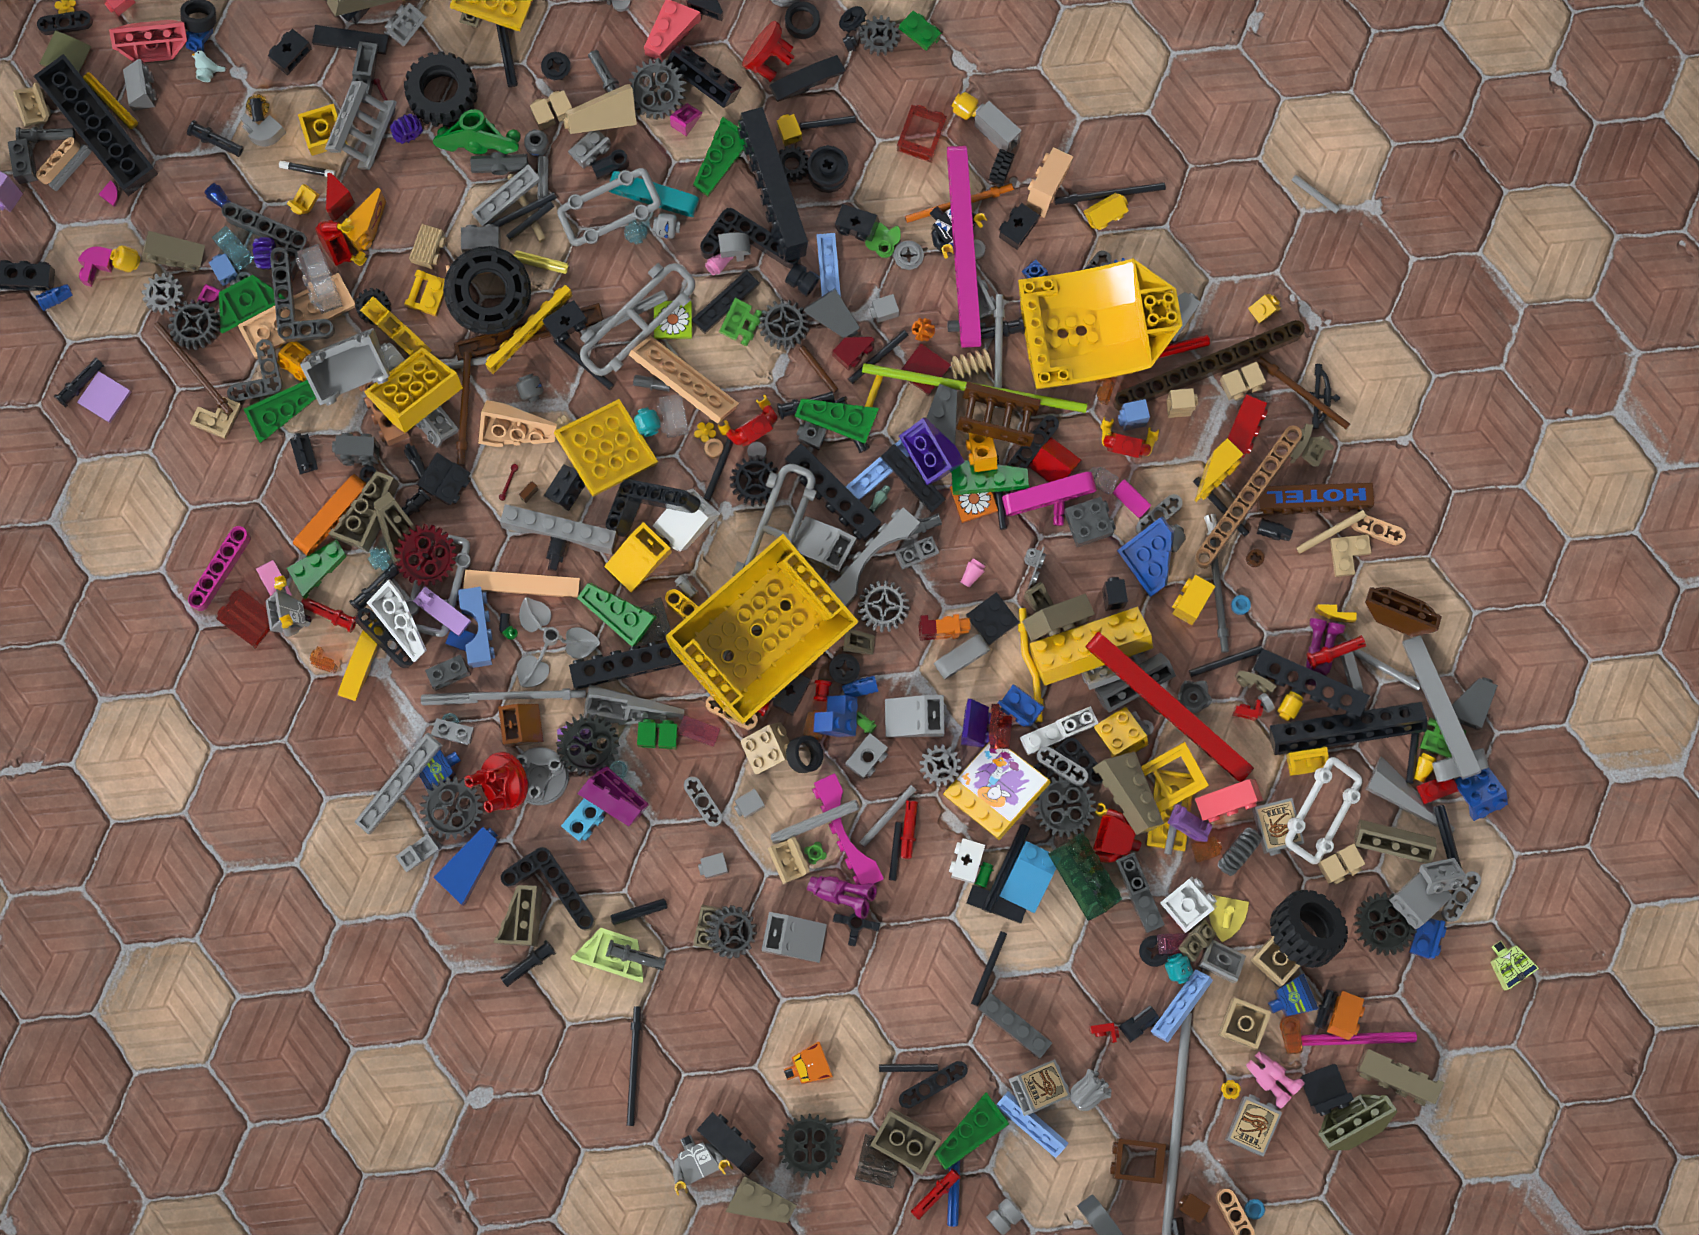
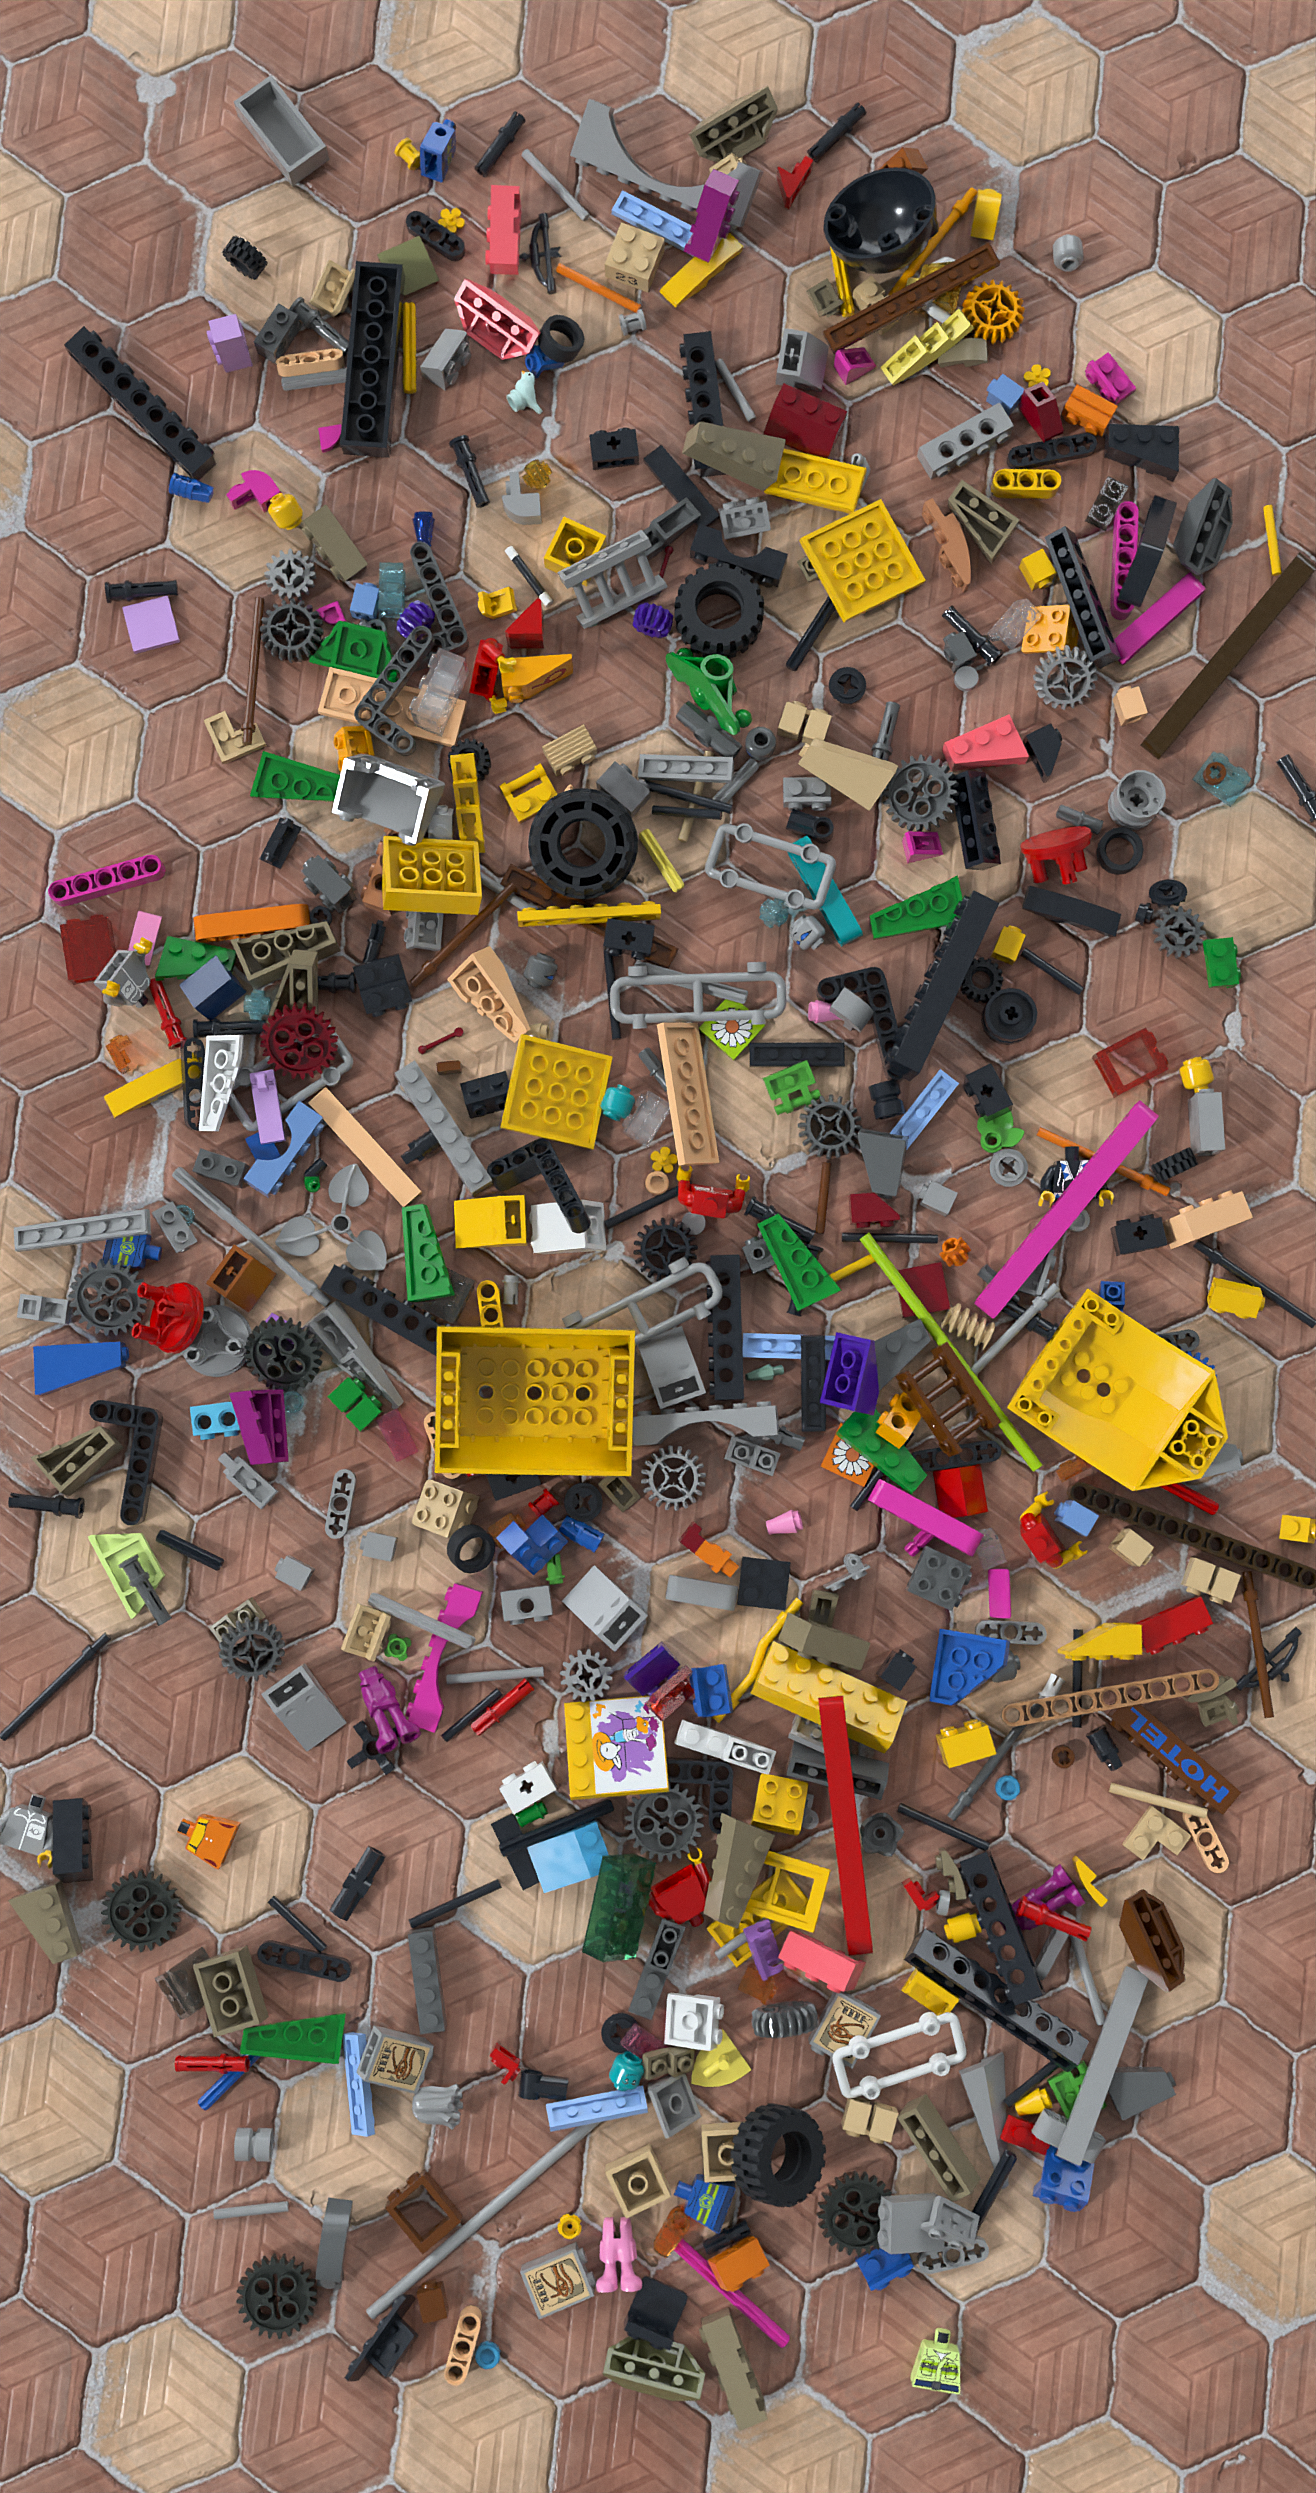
camera: 45 degrees right, 5 degrees up
dark grey beam [227,339,283,401] -> none
black pin [248,98,265,122] -> none
light grey beam [1037,747,1088,786] -> none
none -> slope [179,955,247,1021]
none -> light grey hinge [218,1452,279,1510]
none -> black piece [329,1845,386,1921]
none -> black arch [690,524,788,588]
none -> dark grey axle [1056,805,1104,835]

